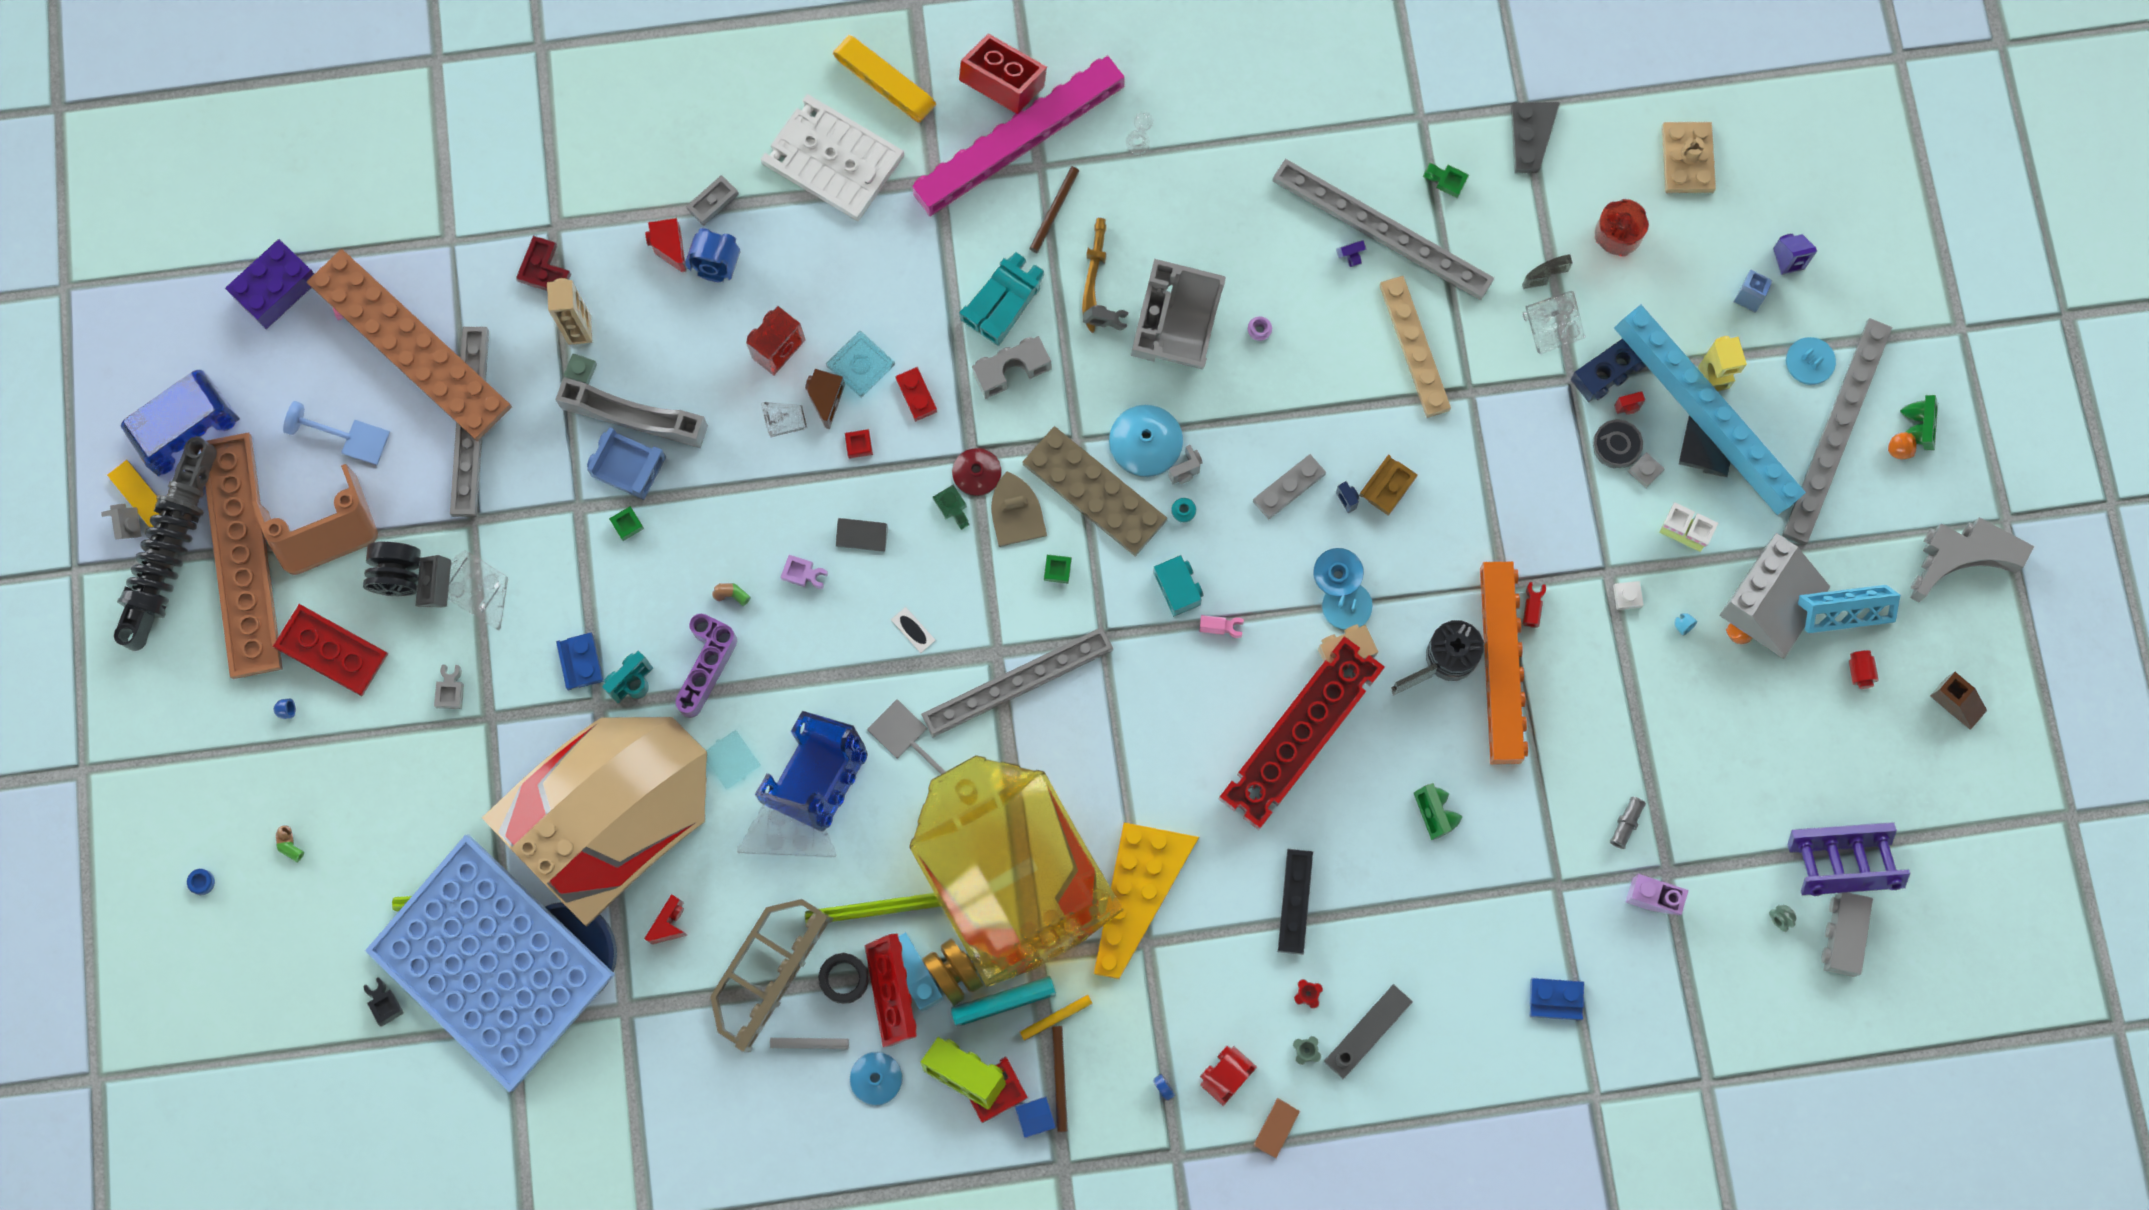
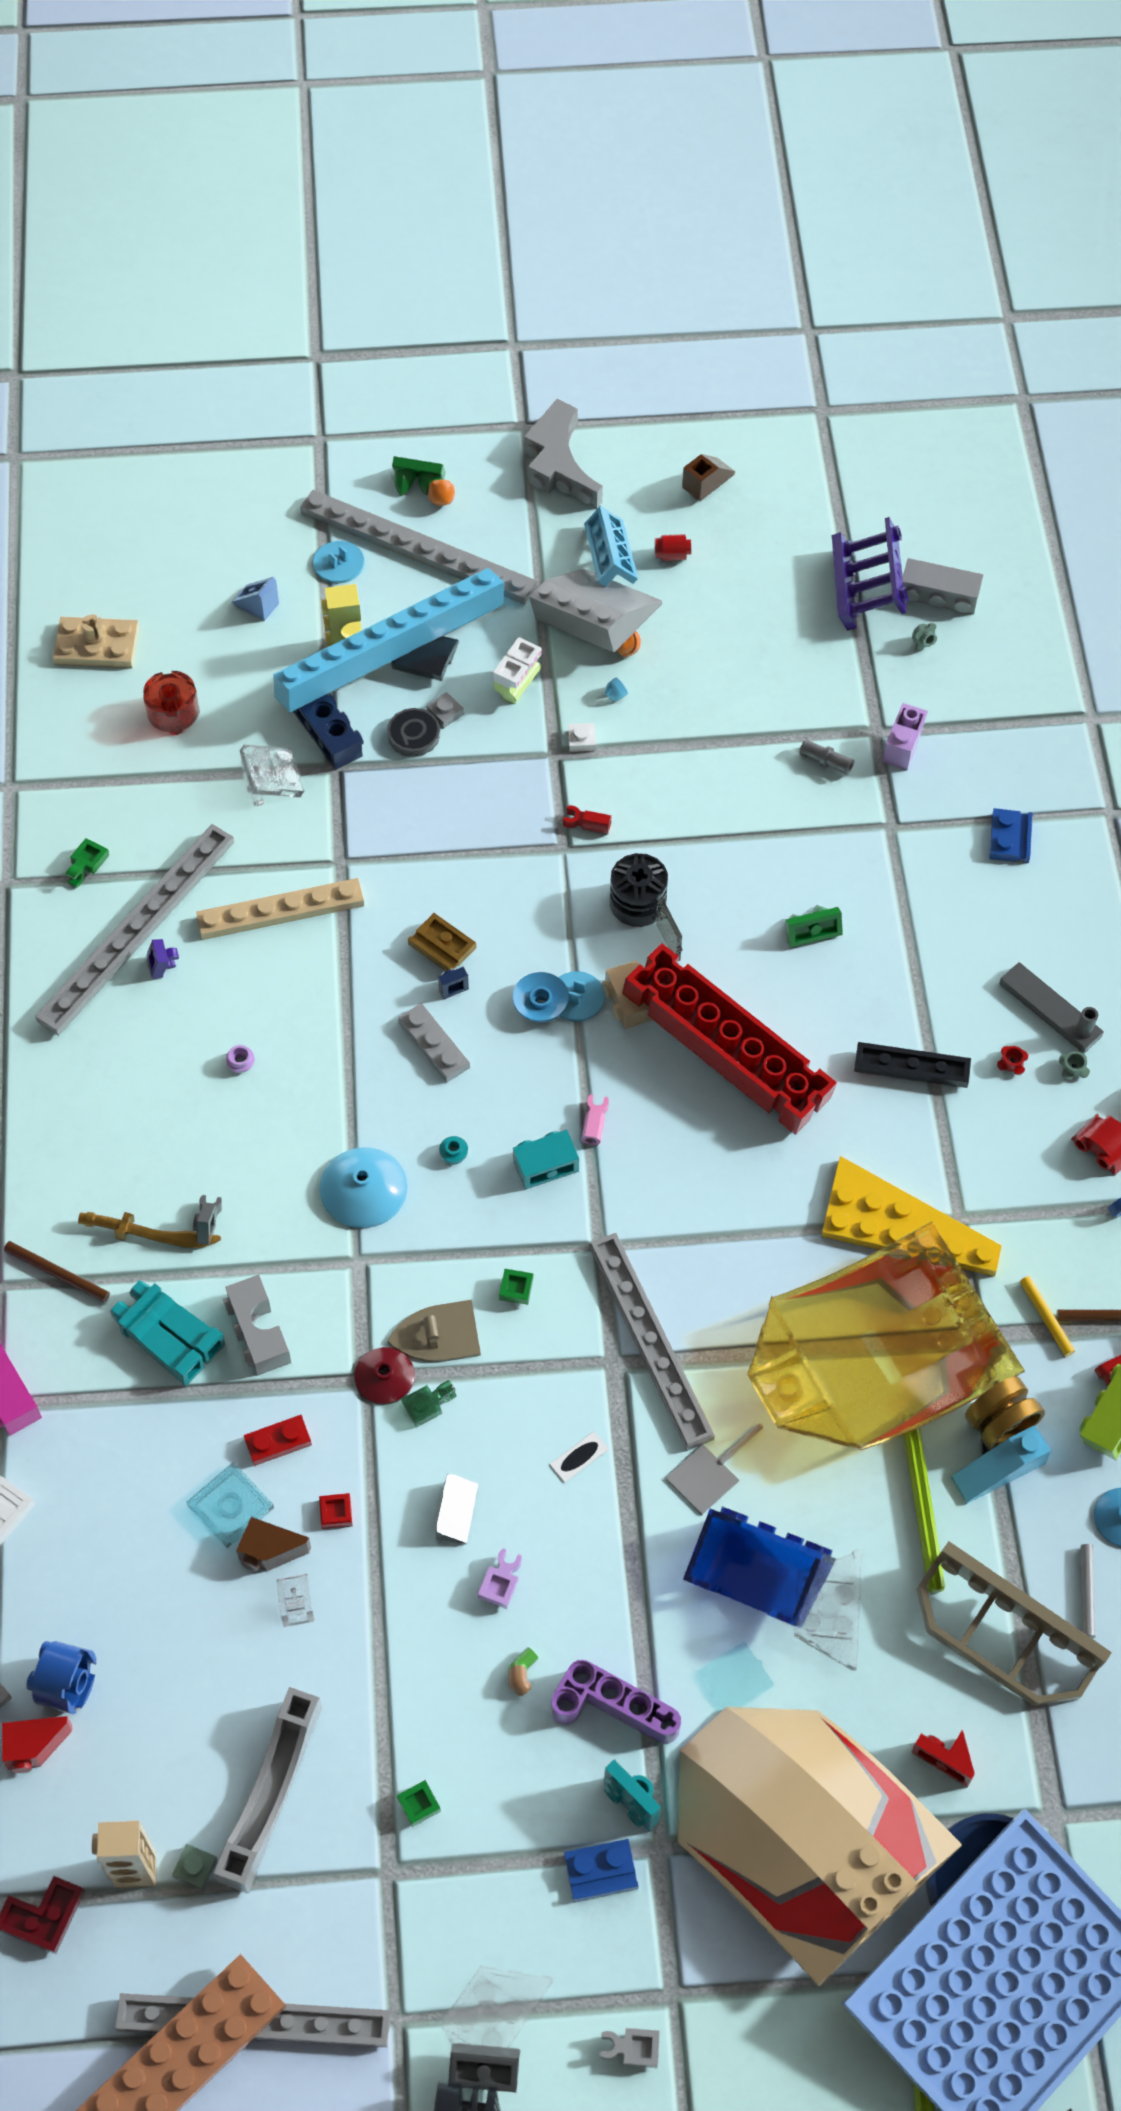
camera: 90 degrees left, 15 degrees down
medium blue panel [587,427,666,500] -> none
clear red brick [746,306,806,376] -> none
black tyre [818,953,869,1004] -> none
red plate [864,933,917,1047] -> none
teal slope [951,976,1056,1027] -> none
dark tan plate [1022,426,1167,557] -> none
light grey piece [1131,259,1226,369] -> none
light grey bracket [1169,445,1202,484] -> none
orange brick [1480,561,1528,764] -> none
dark grey wing [1511,102,1560,173] -> none
clear smoke slope [1522,254,1572,289] -> none
red plate [1614,391,1645,415] -> none
dark purple slope [1773,234,1817,275] -> none

